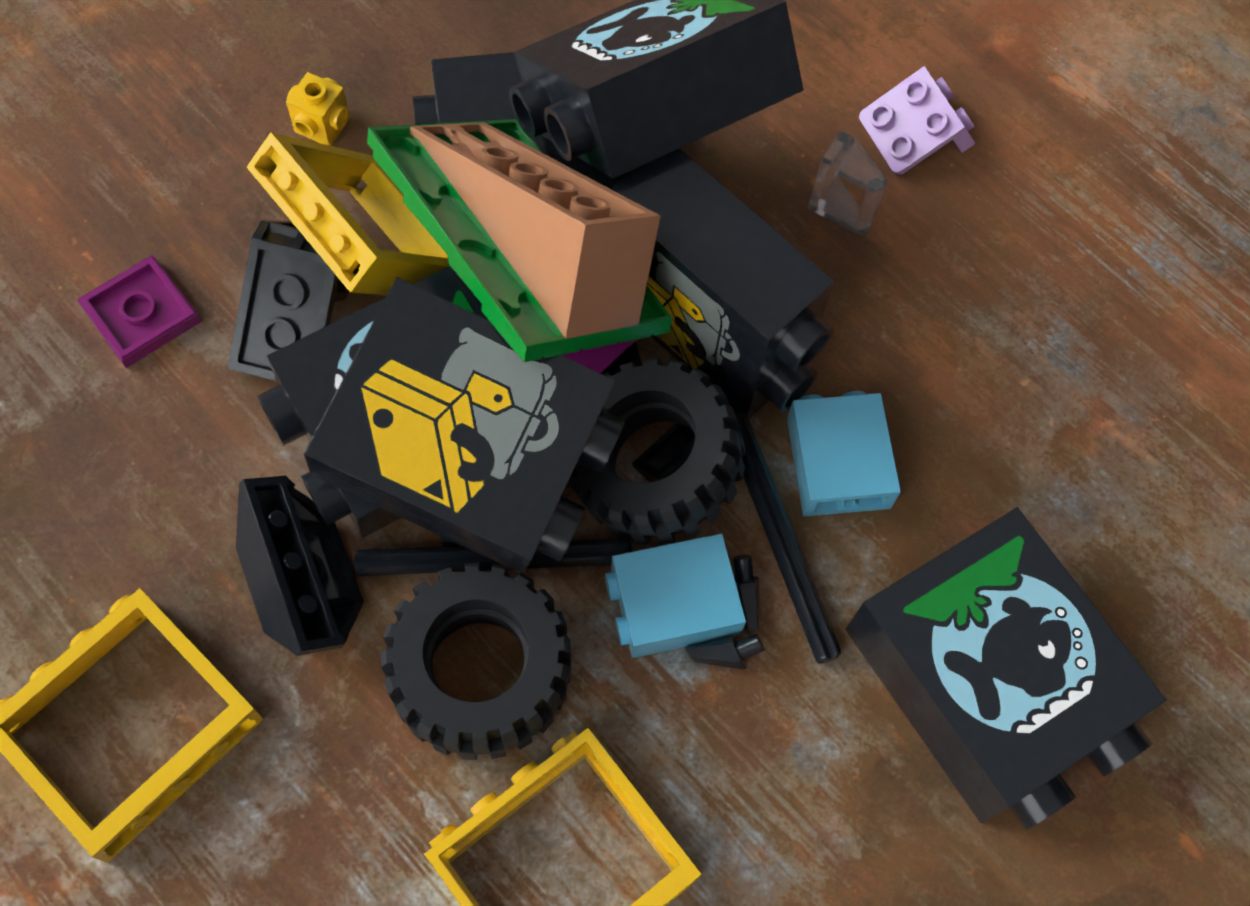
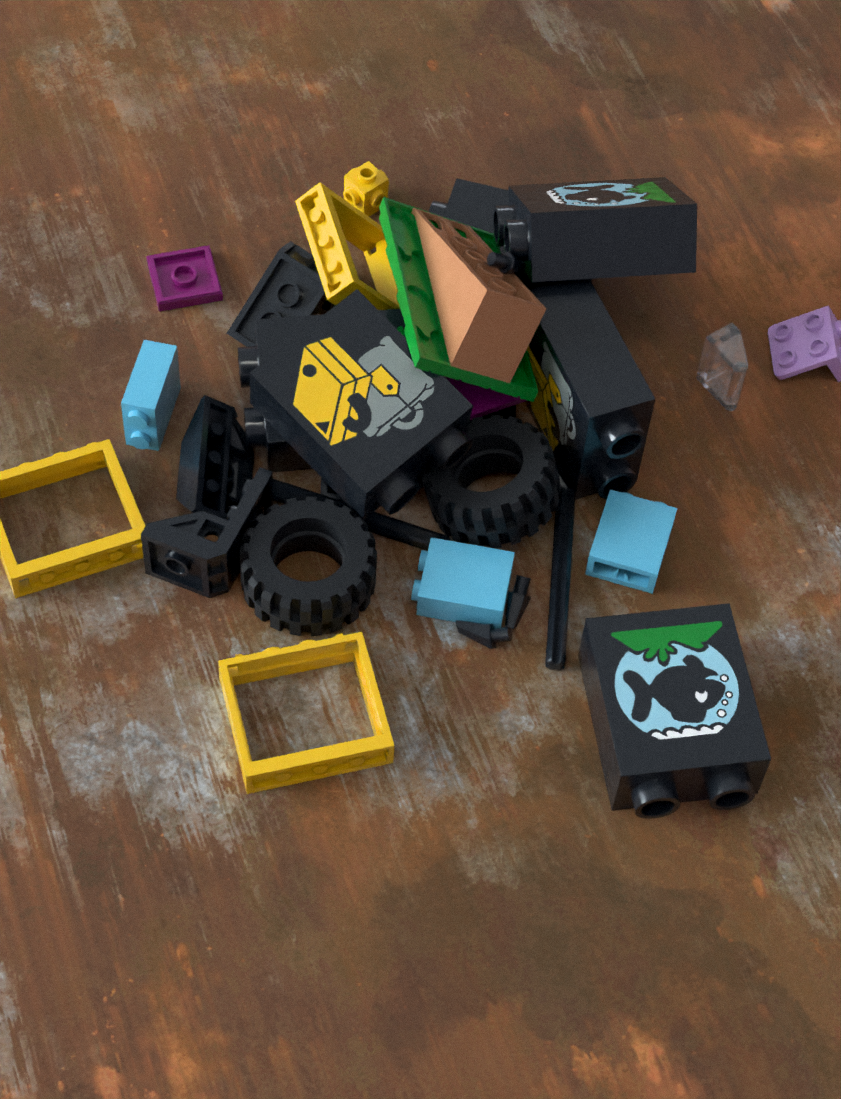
camera: 25 degrees right, 10 degrees down
none -> medium azure brick [121,340,181,451]
none -> black bracket [141,467,274,598]
none -> black bar [487,251,526,274]

